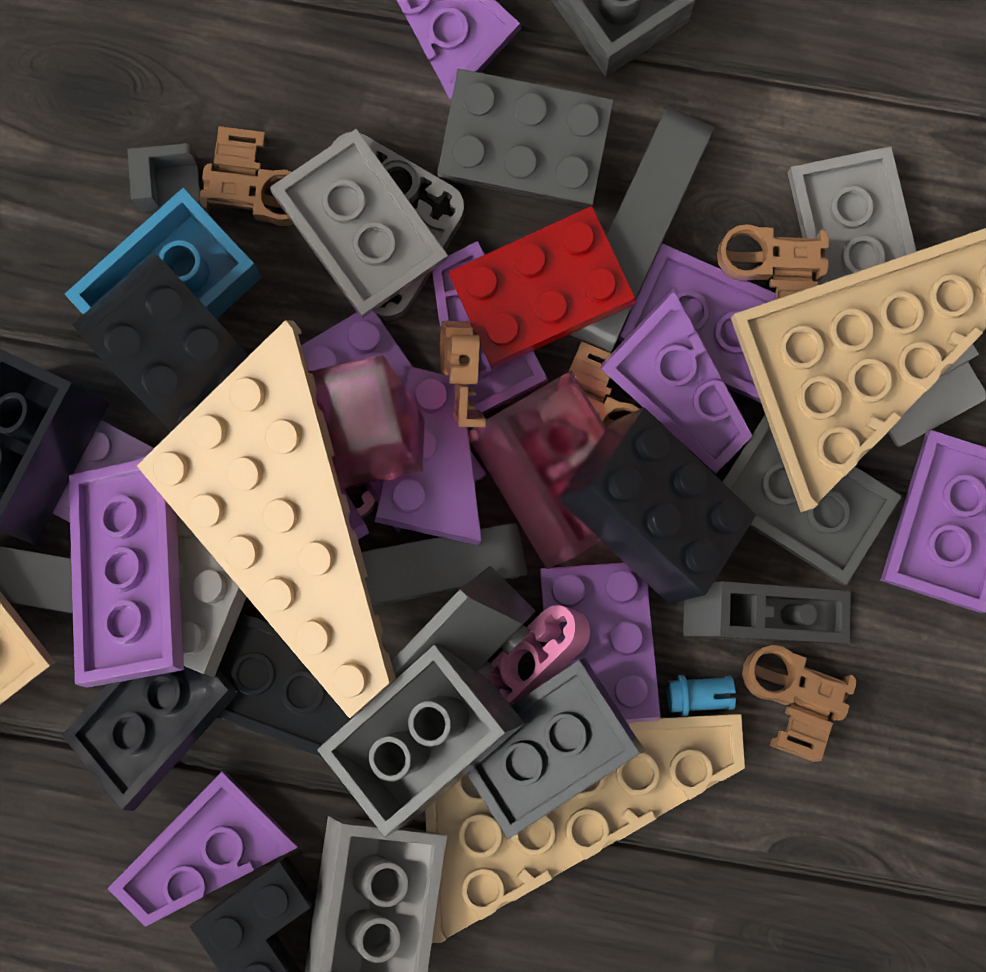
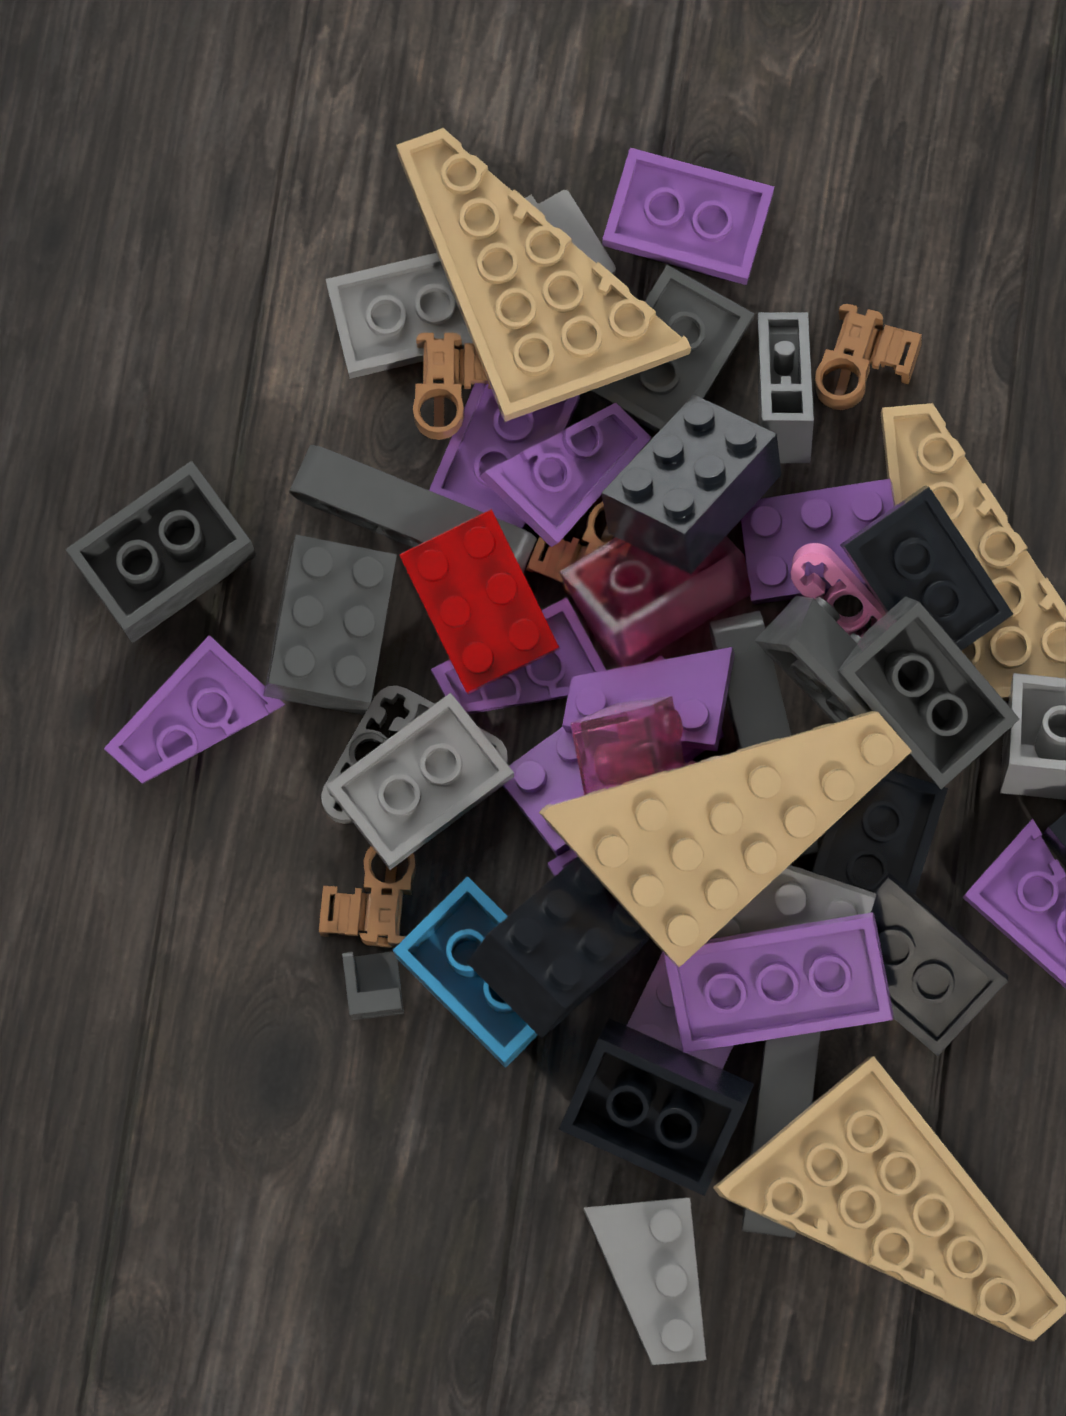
camera: 90 degrees left, 5 degrees down
medium nougat piece [440,321,486,428] -> none
dark azure pin [666,675,736,717] -> none

